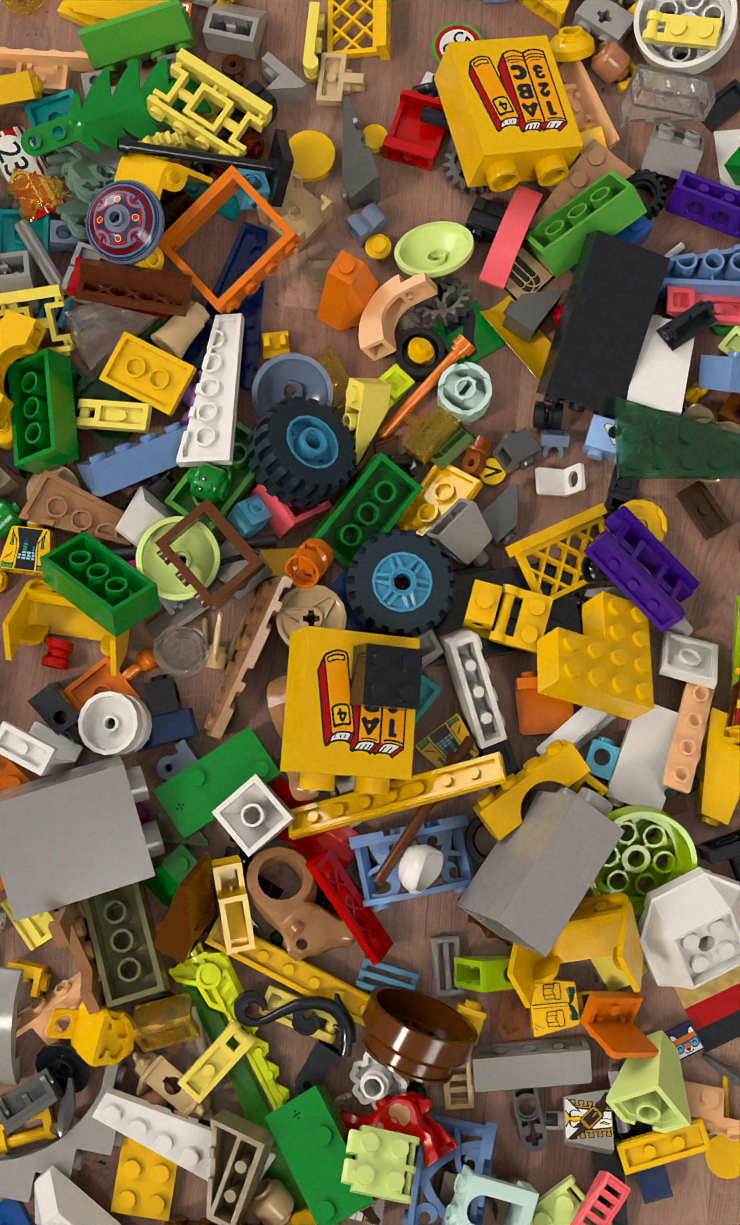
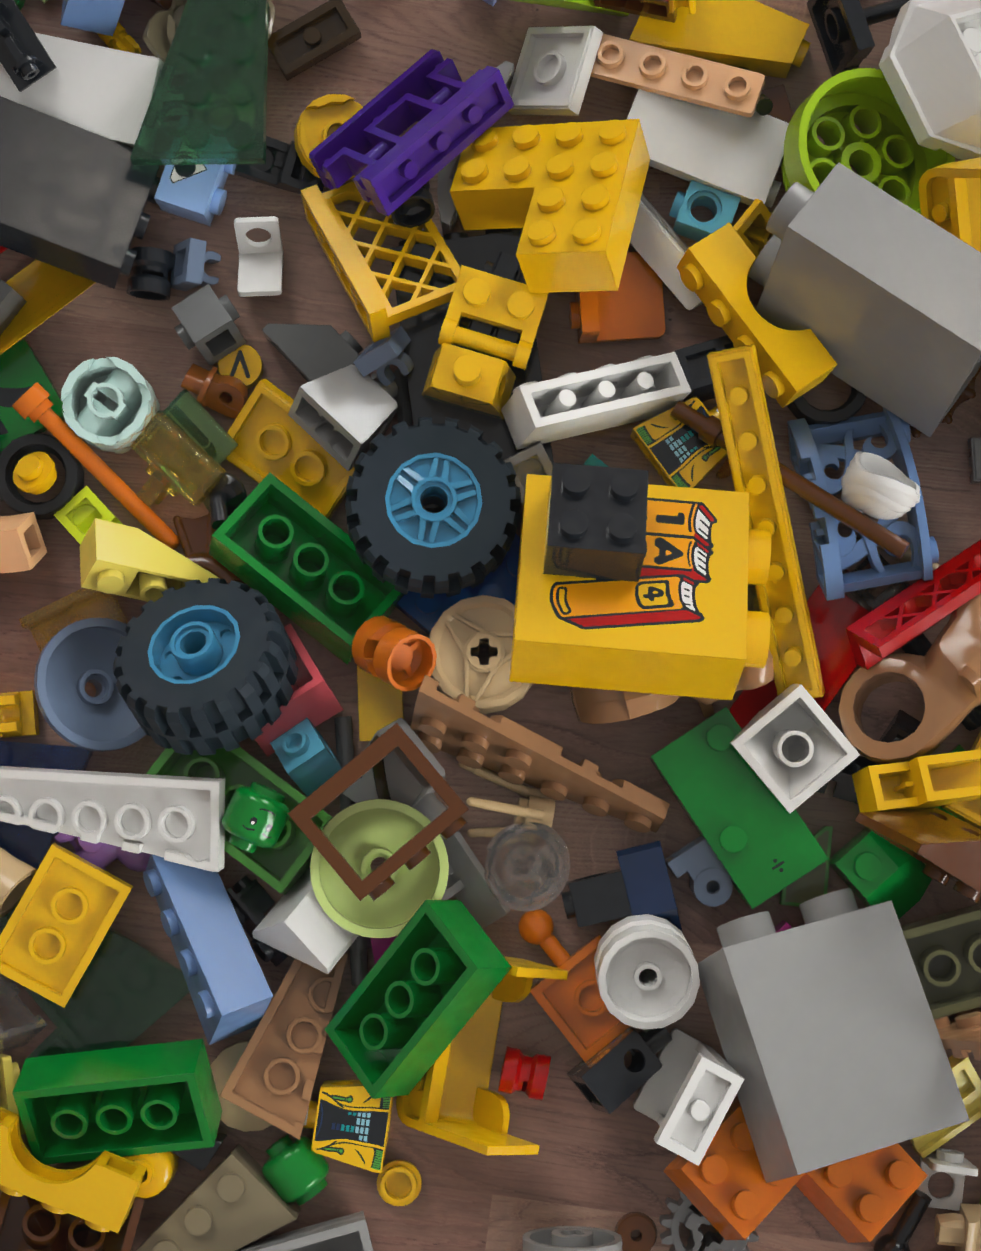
camera: 90 degrees left, 5 degrees up
light yellow plate [76,399,152,433] -> none
none -> sand blue tile [353,326,414,386]

